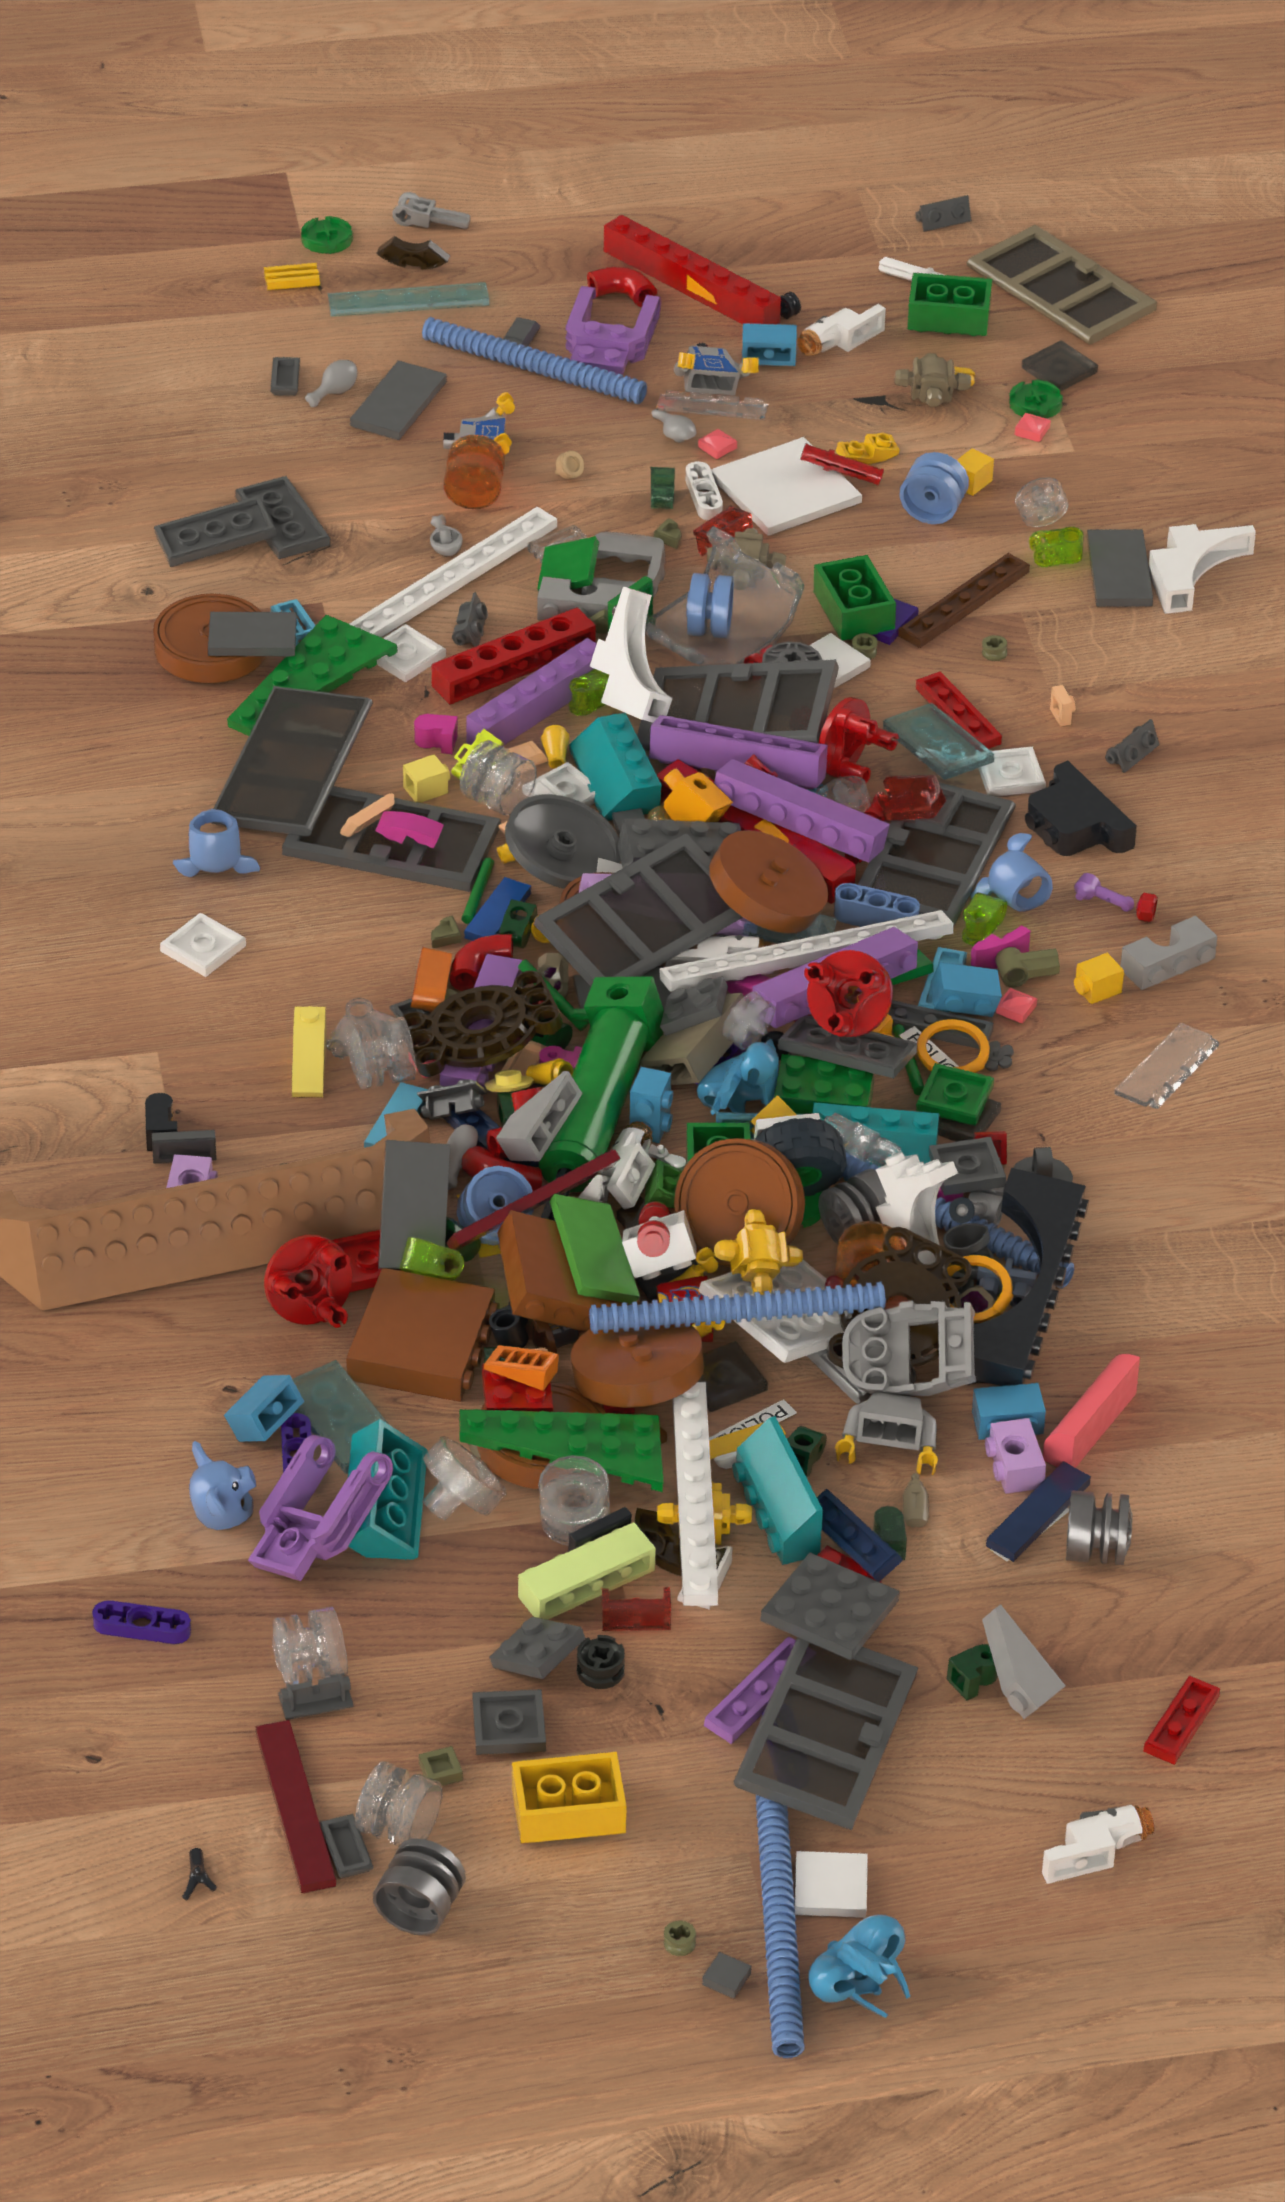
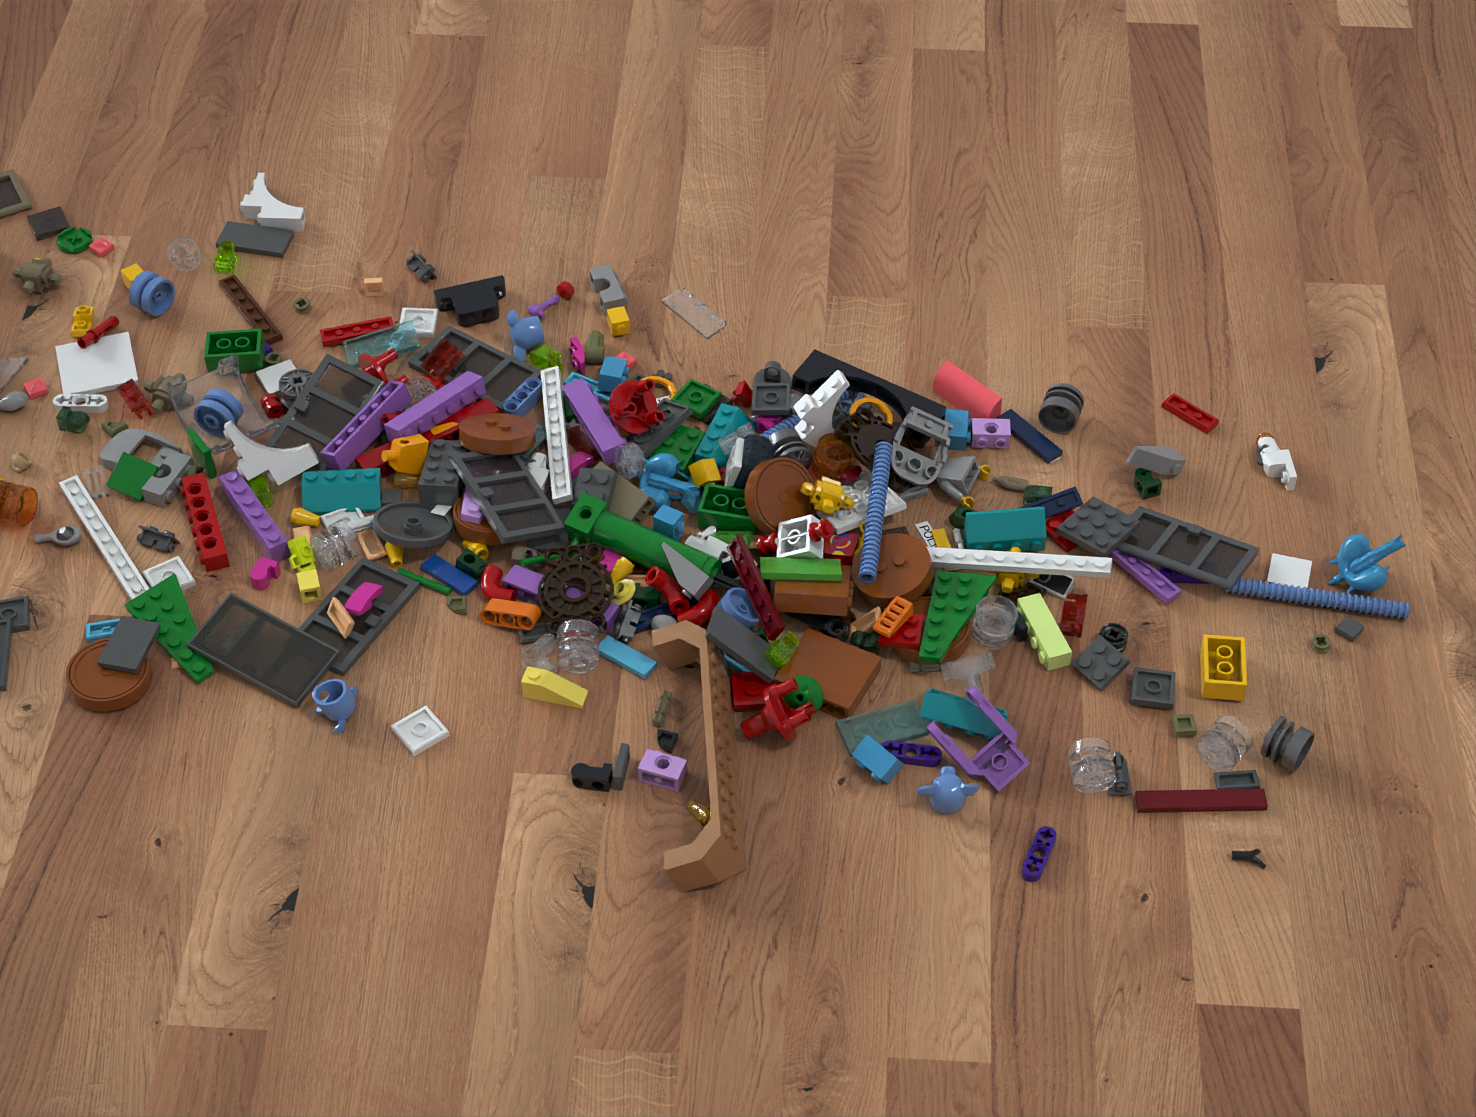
camera: 75 degrees left, 5 degrees up
none -> green dish [784,675,824,715]

